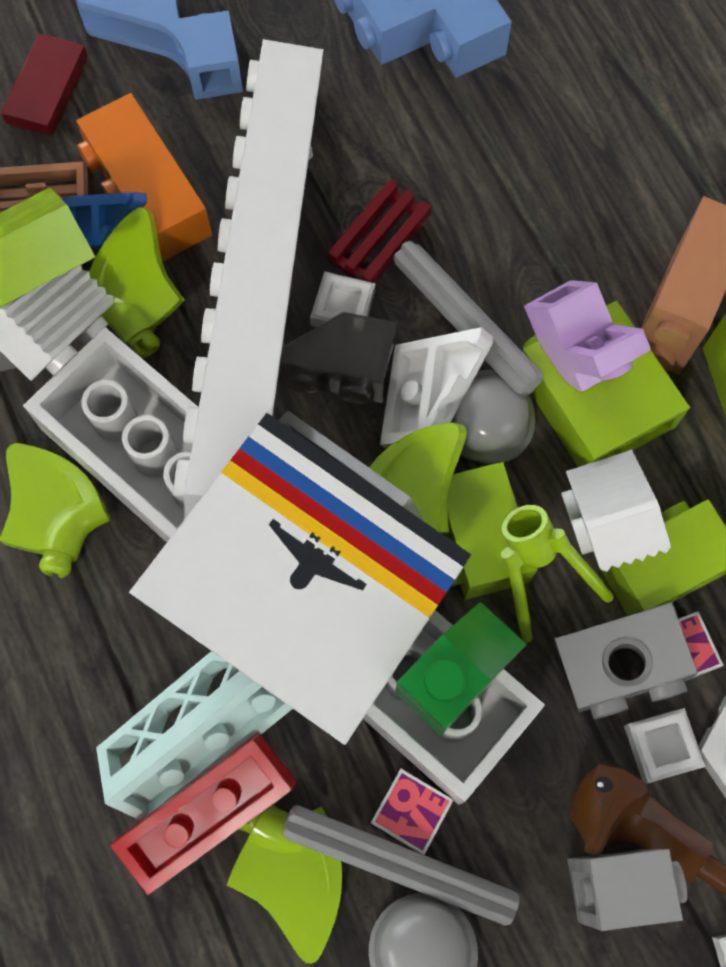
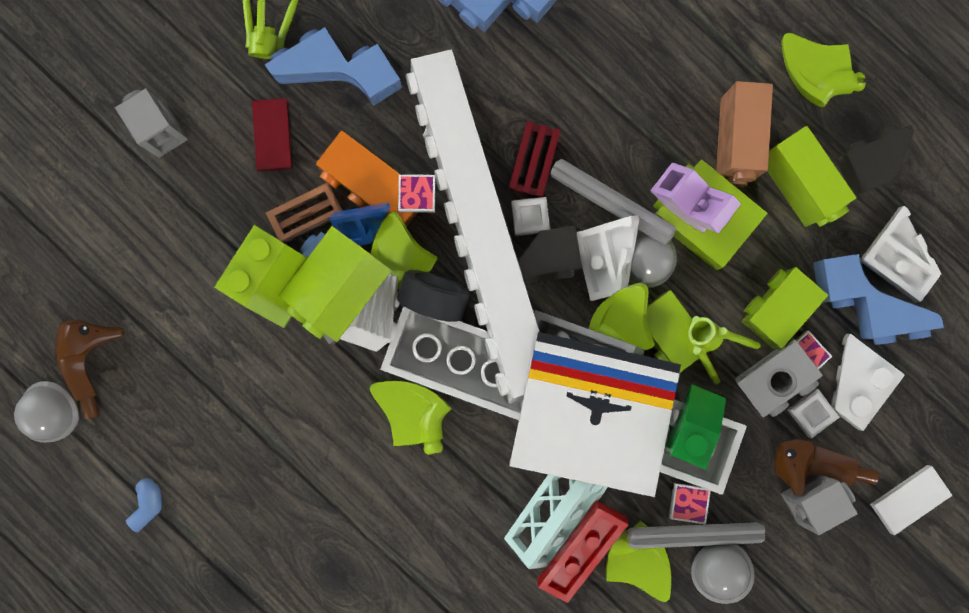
camera: 25 degrees left, 15 degrees up
white brick [561,450,671,572] -> none
none -> black tyre [397,270,470,322]
none -> tile [398,175,435,212]

